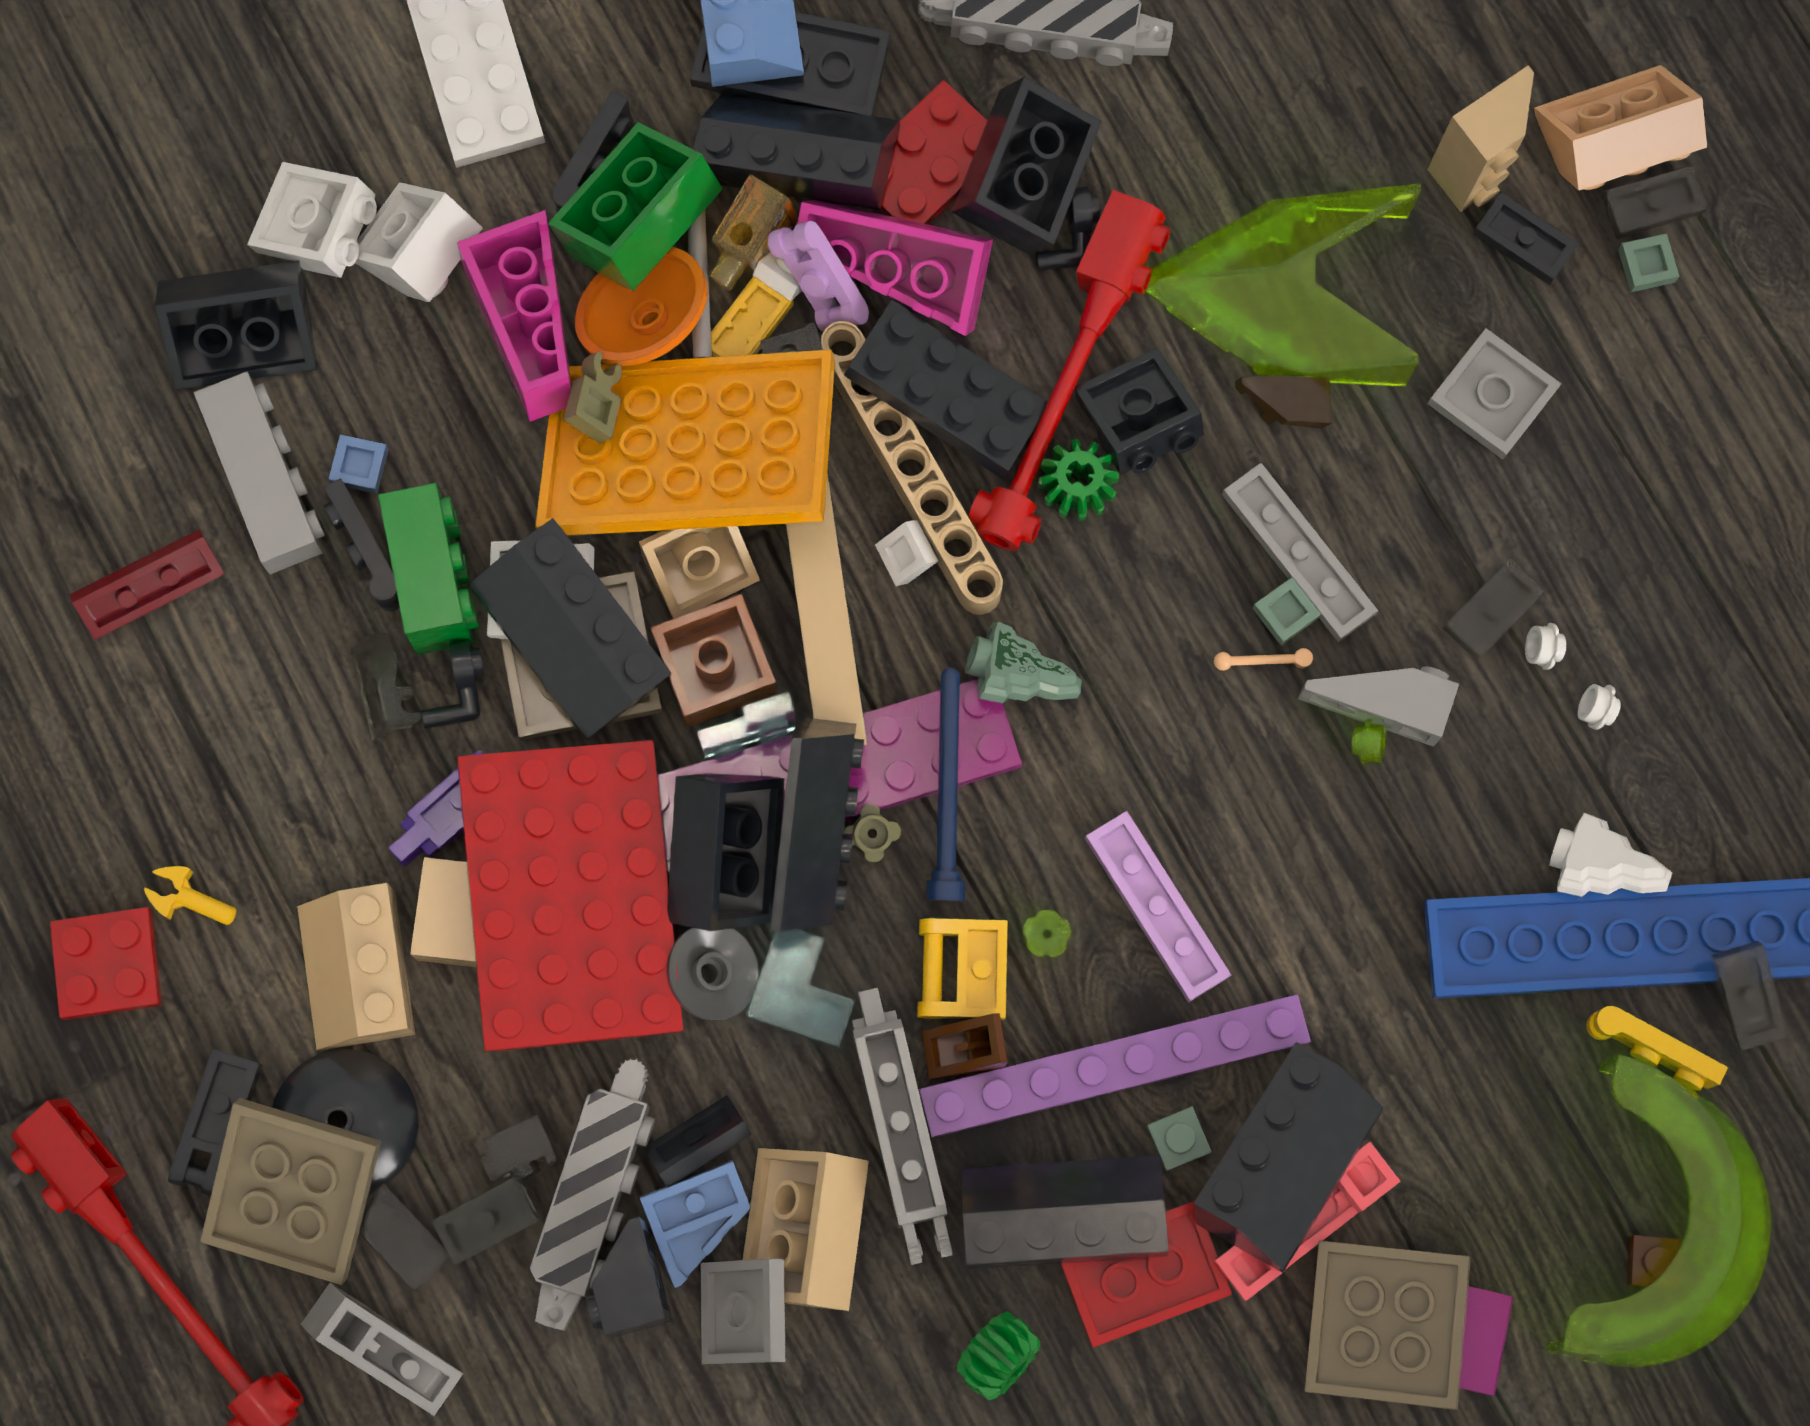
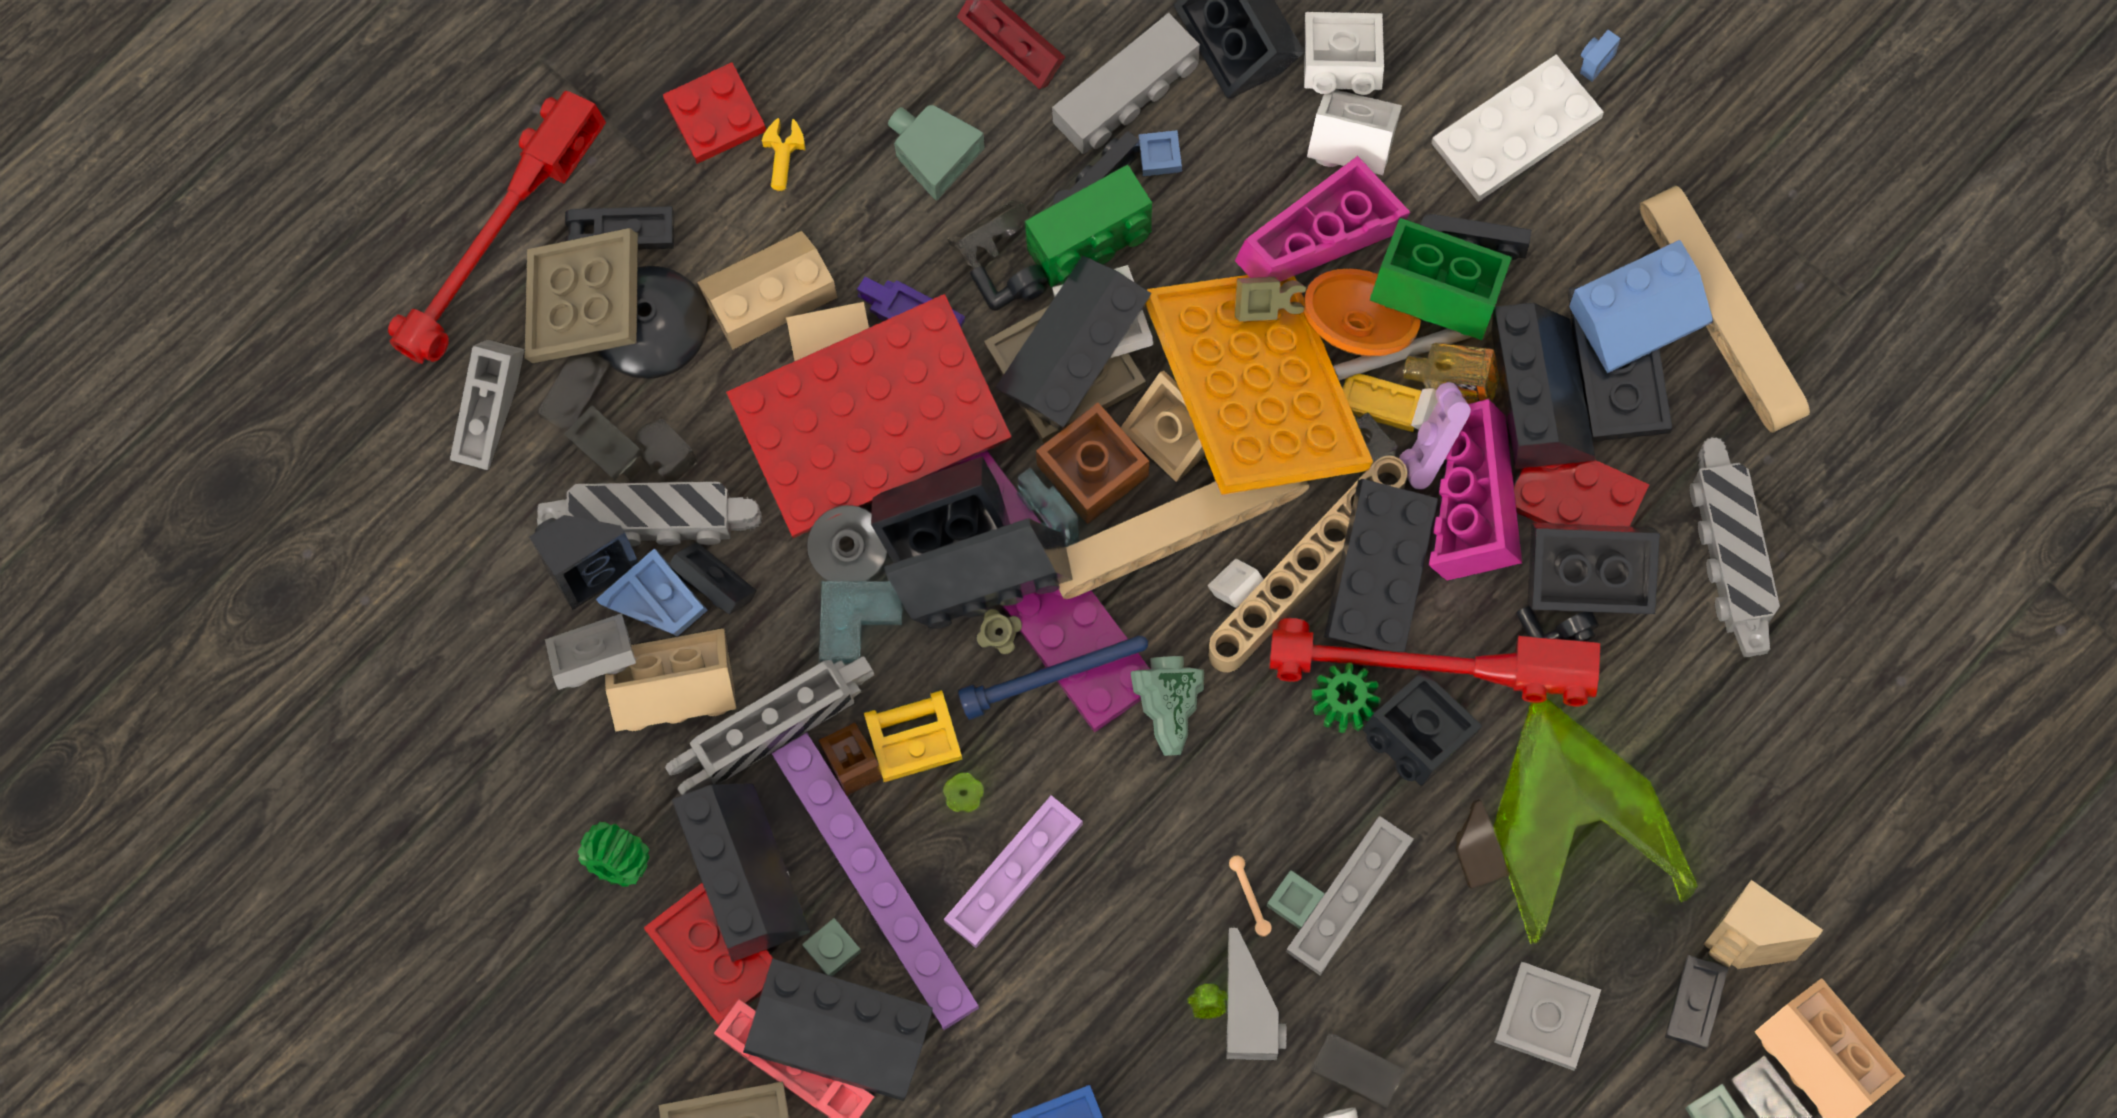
camera: 80 degrees right, 5 degrees down
none -> sand green torso [888,105,985,201]

